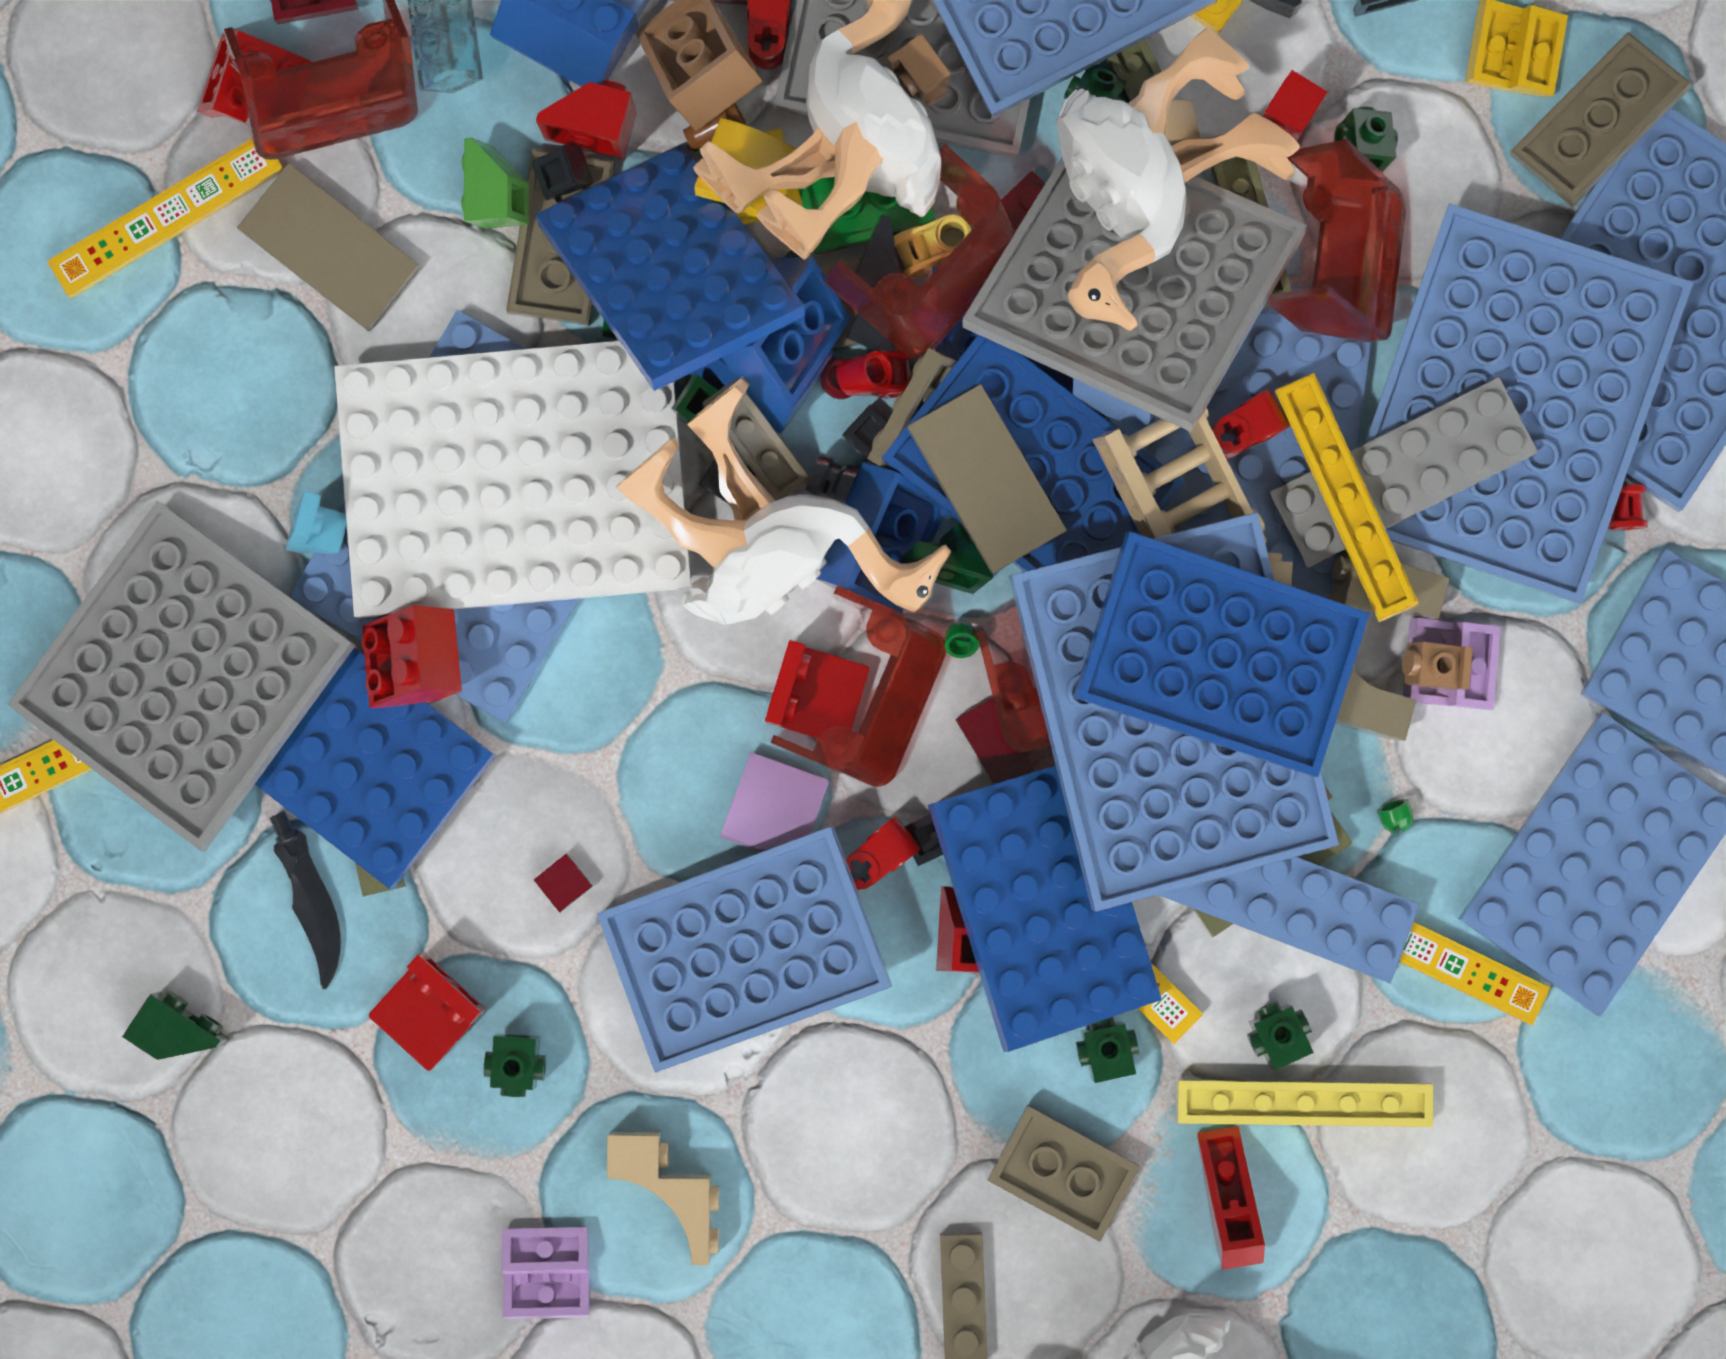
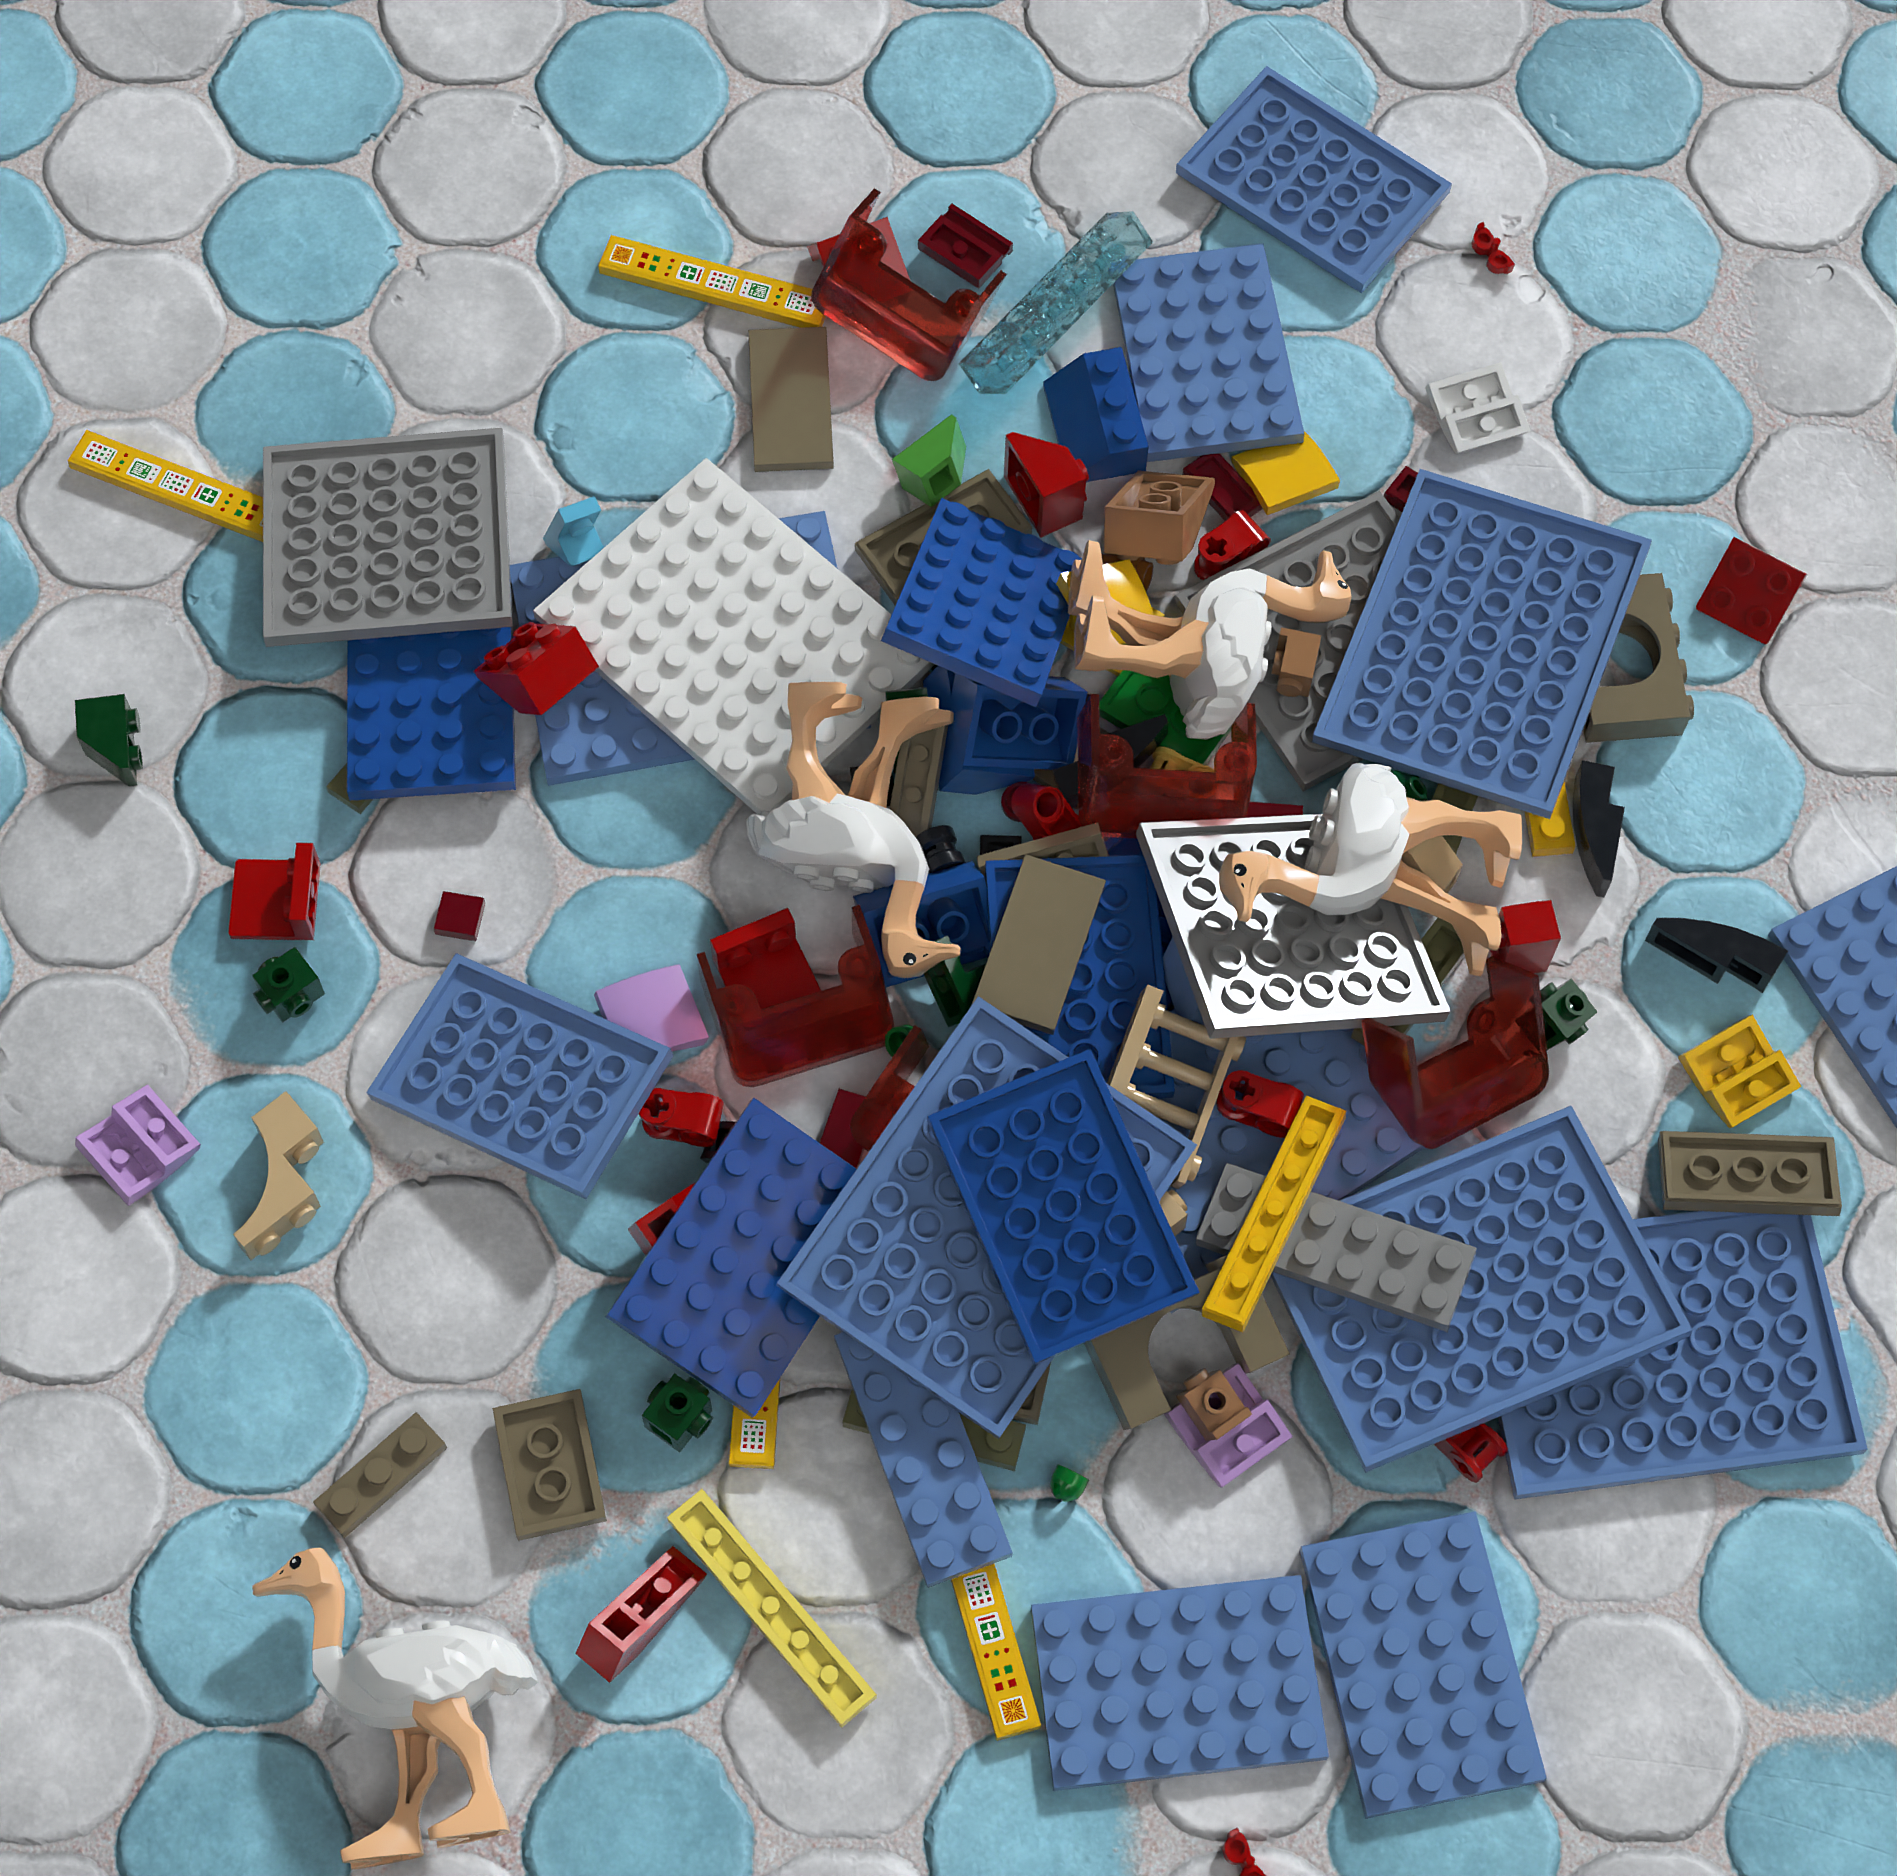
camera: 45 degrees right, 20 degrees down
black sword [269,811,341,989] -> none
black slope [532,145,593,200] -> none
dark green brick [1247,1001,1314,1071] -> none

